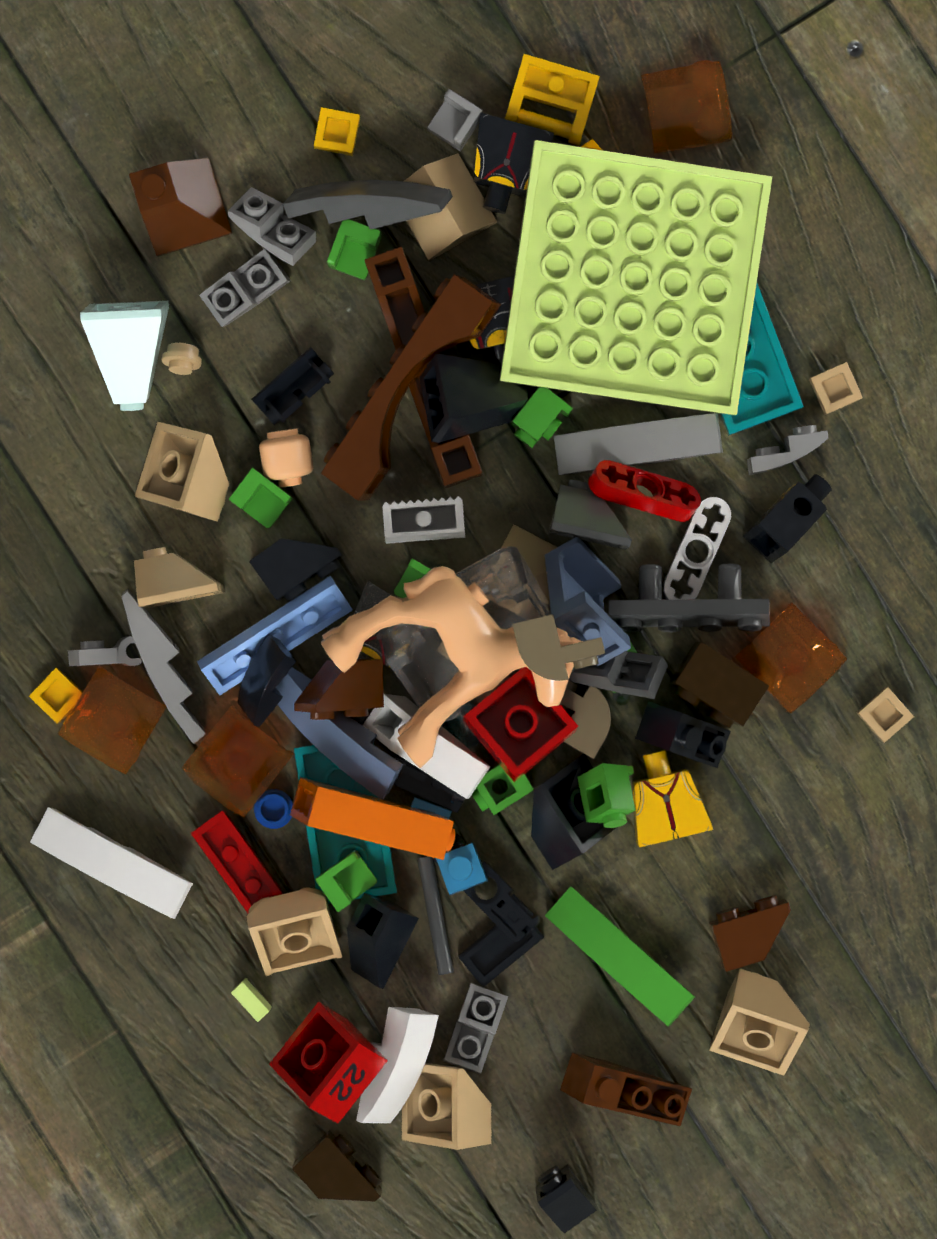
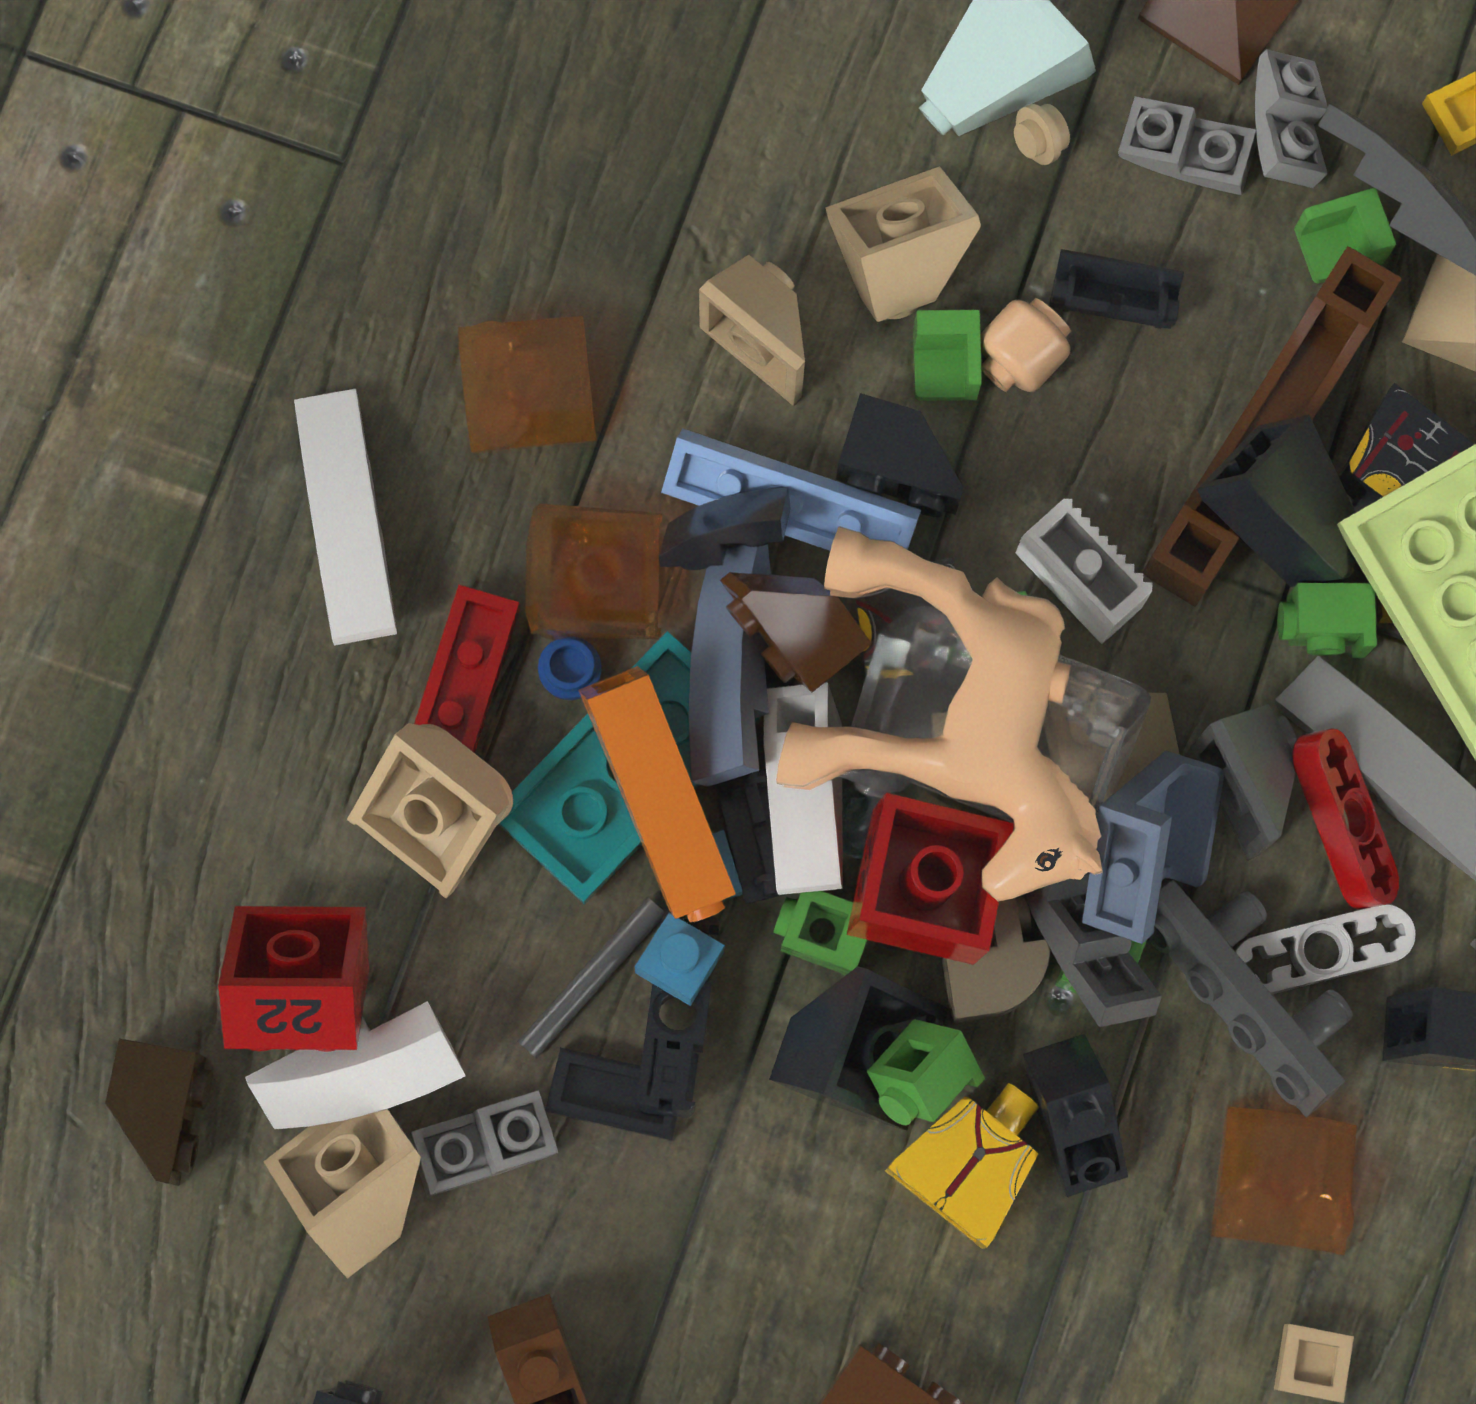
camera: 45 degrees right, 10 degrees down
yellow tile [29,668,86,724] -> none
light grey plate [68,636,142,666] -> none
light grey slope [121,588,206,744] -> none
yellowish green tile [231,978,272,1022] -> none
bright green panel [315,850,377,912] -> none
reddish brown arch [321,275,502,501] -> none
black slope [347,893,419,989] -> none
dark tan brick [512,614,605,681] -> none
bright green slope [545,886,695,1027] -> none
dark brown brick [670,642,769,728] -> none

